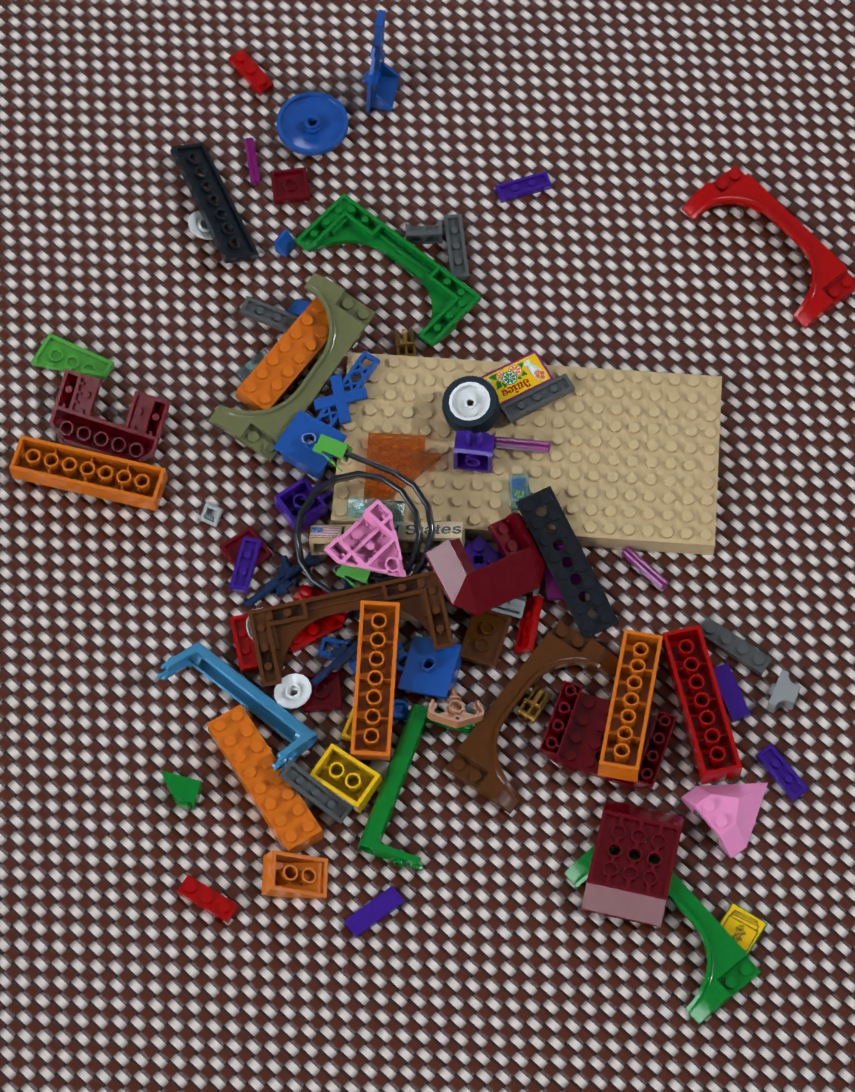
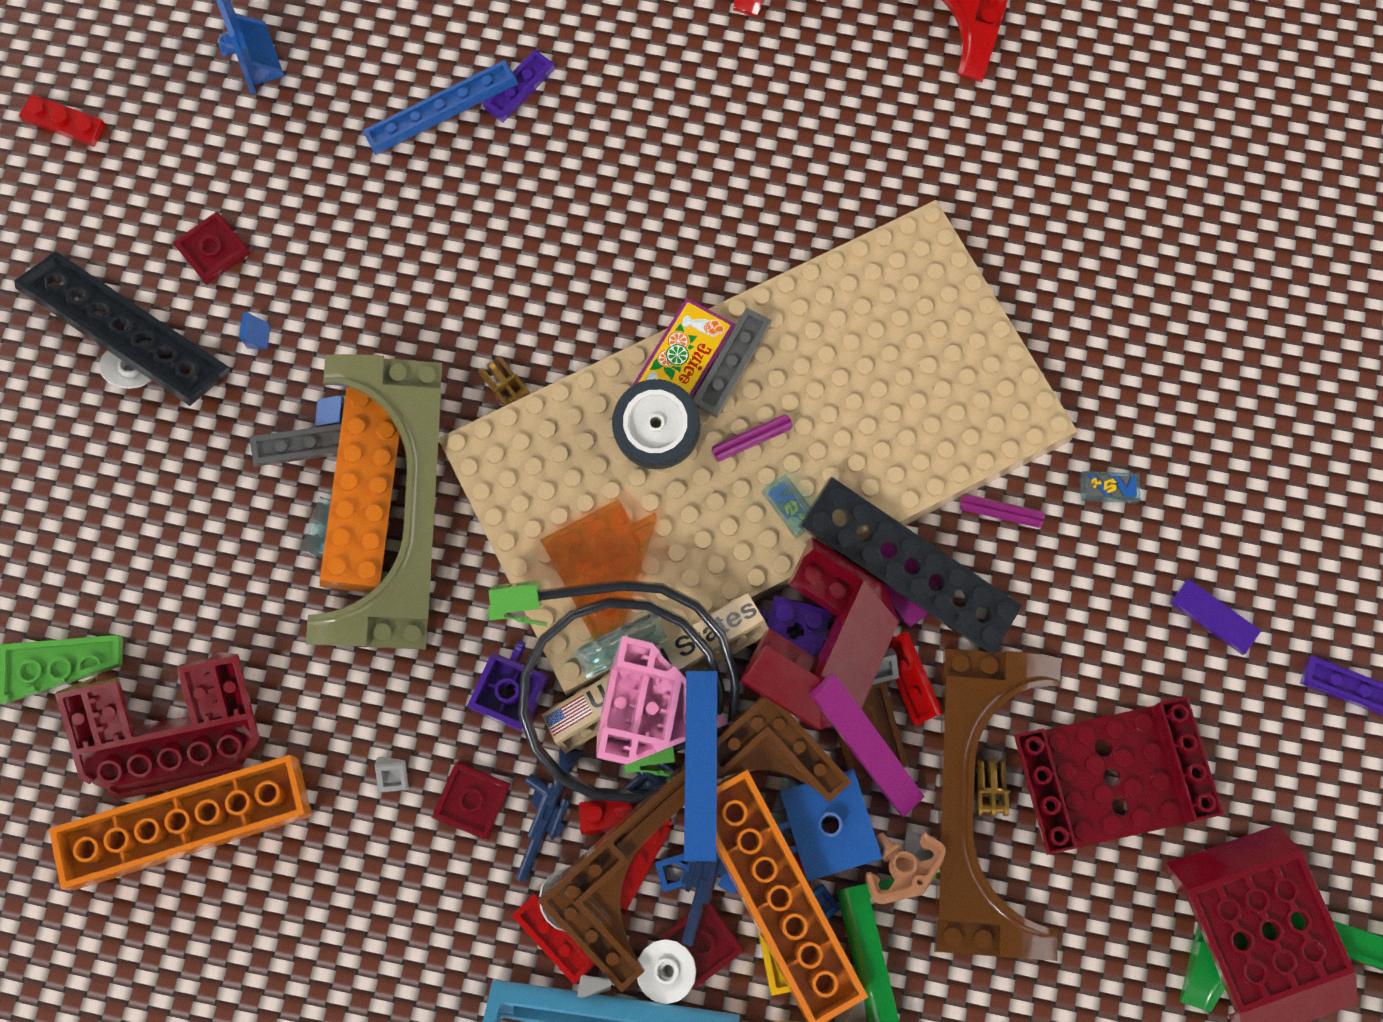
camera: 35 degrees left, 10 degrees up
dark purple tile [229,536,262,594] -> none
magenta axle [244,137,260,186] -> none
blue piece [273,351,380,480] -> none
blue dish [277,92,348,156] -> none
green piece [295,193,481,347] -> none
dark grey hinge [405,221,443,245] -> none
dark grey plate [443,214,469,281] -> none
dark purple hinge [453,430,495,473] -> none
orange brick [598,629,663,782] -> none
red brick [662,625,742,784] -> none
bright pink wedge [681,783,768,859] -> none
dark grey plate [701,617,772,676] -> none
light grey brick [767,670,801,713] -> none
none -> blue tile [362,60,518,155]
none -> light grey slope [577,975,612,998]
none -> blue tile [684,671,717,862]
none -> magenta tile [809,673,925,817]
none -> tile [1080,471,1140,503]

